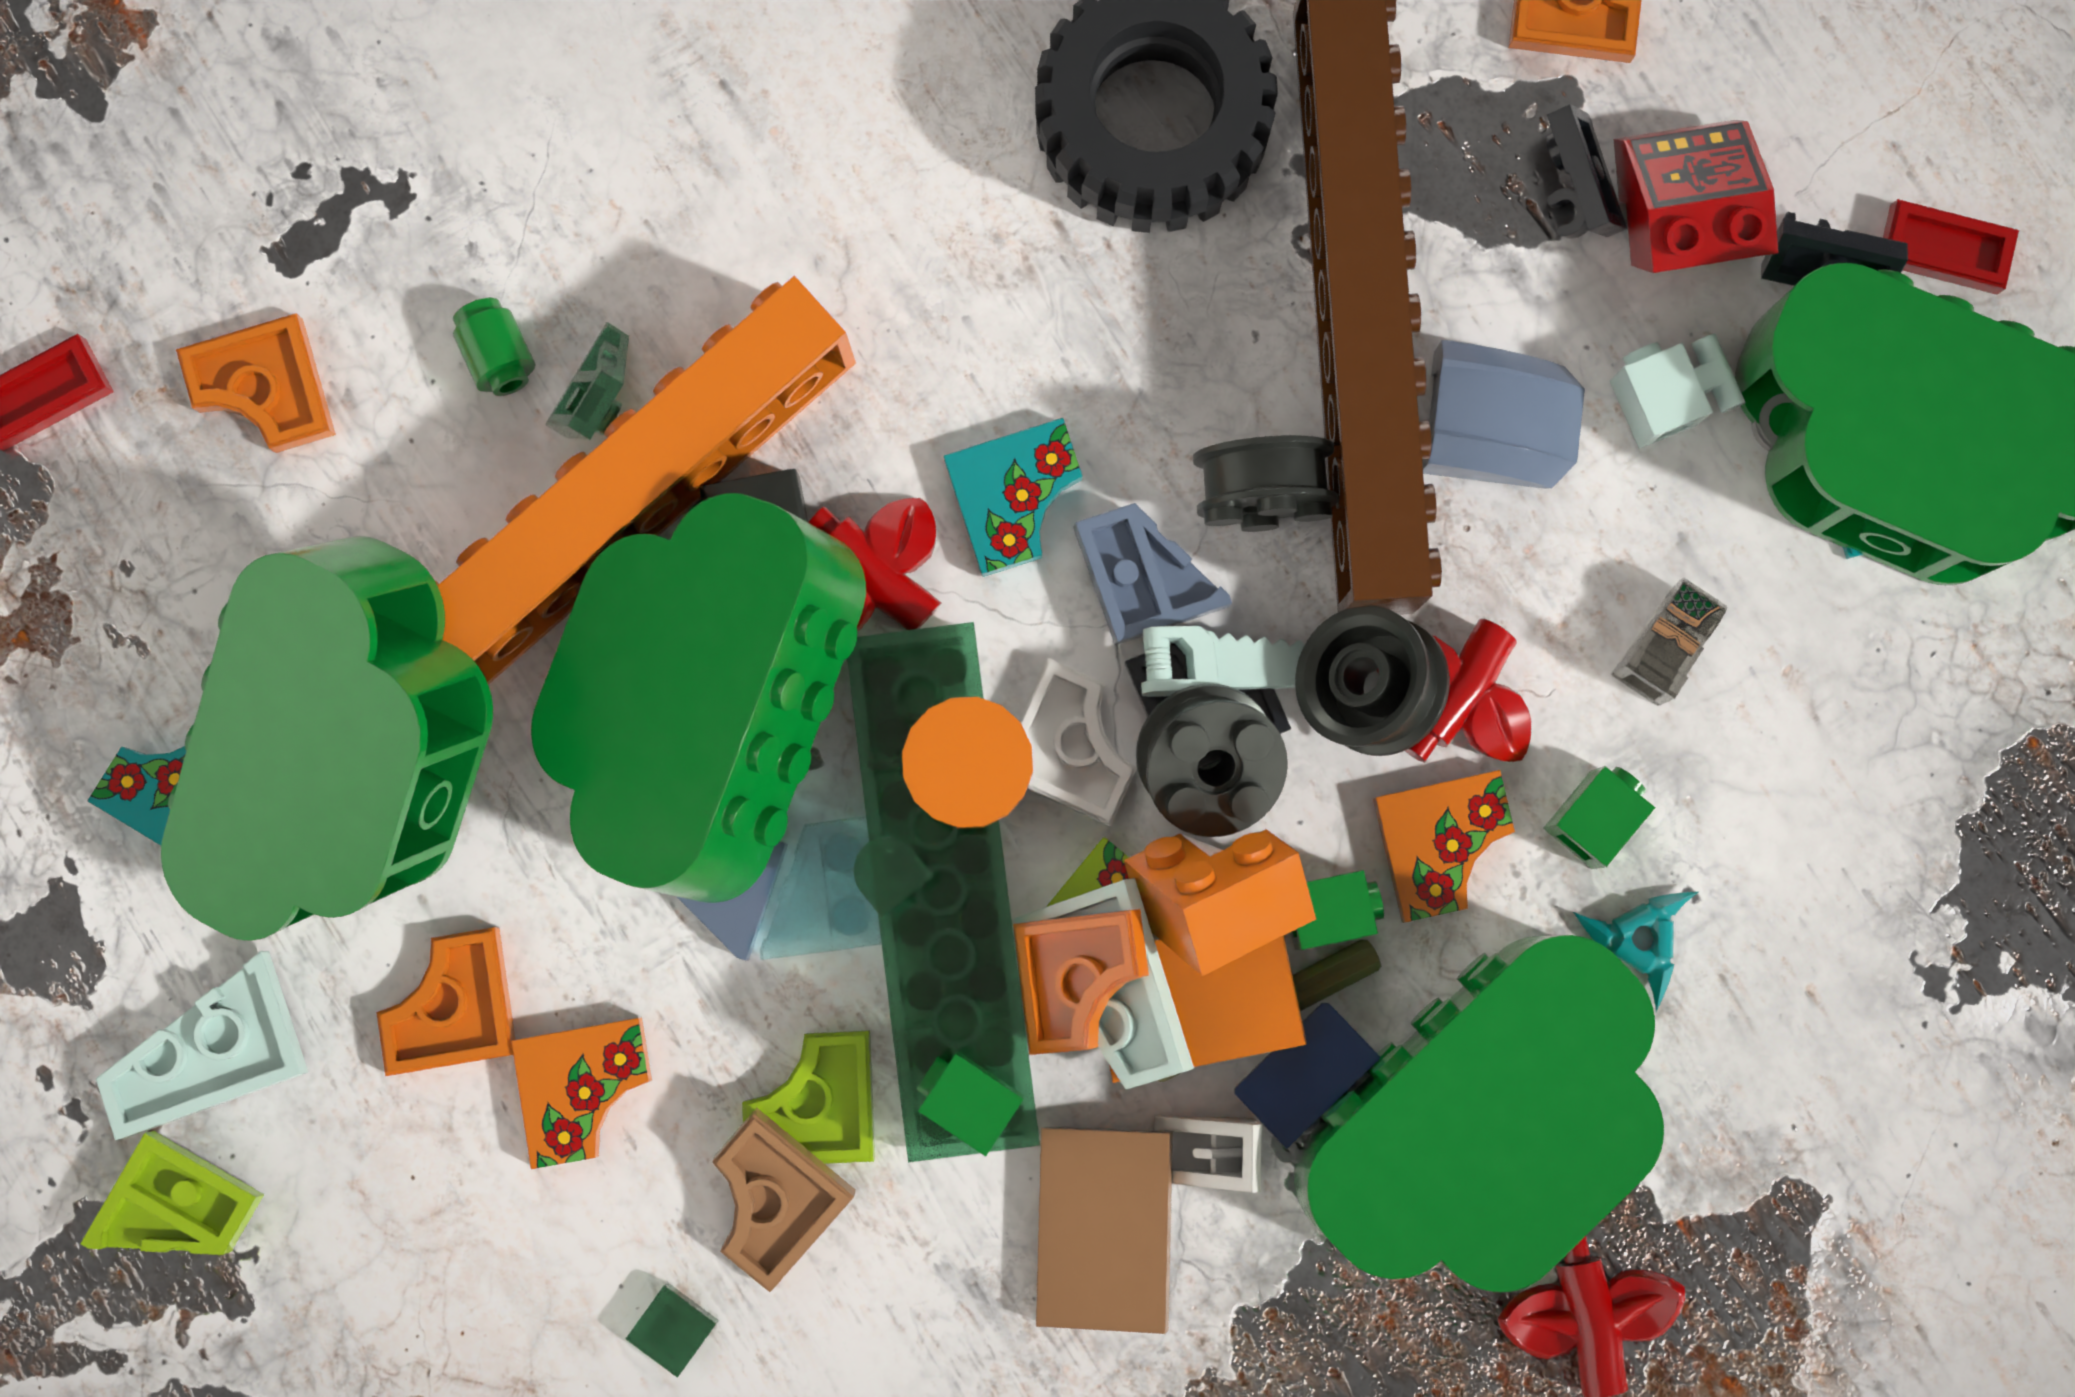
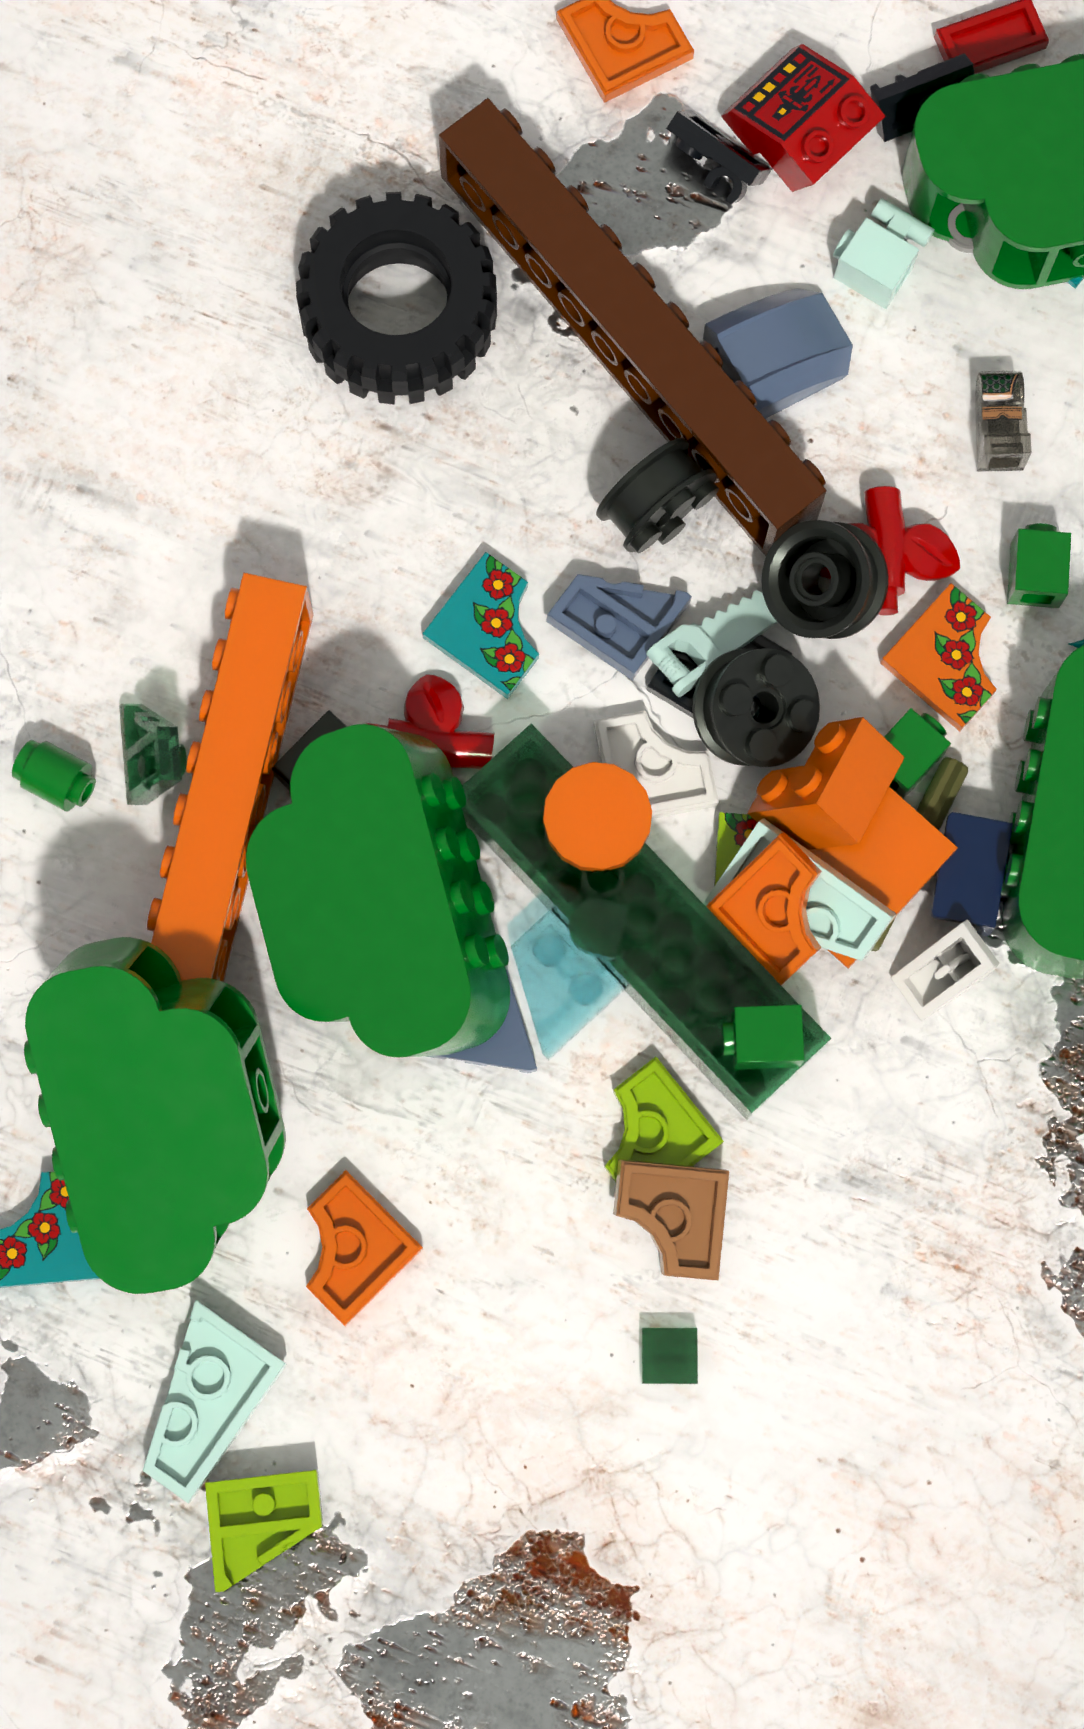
camera: 40 degrees left, 5 degrees down
orange tile [511,1017,652,1169] -> none
medium nougat tile [1036,1127,1173,1334] -> none

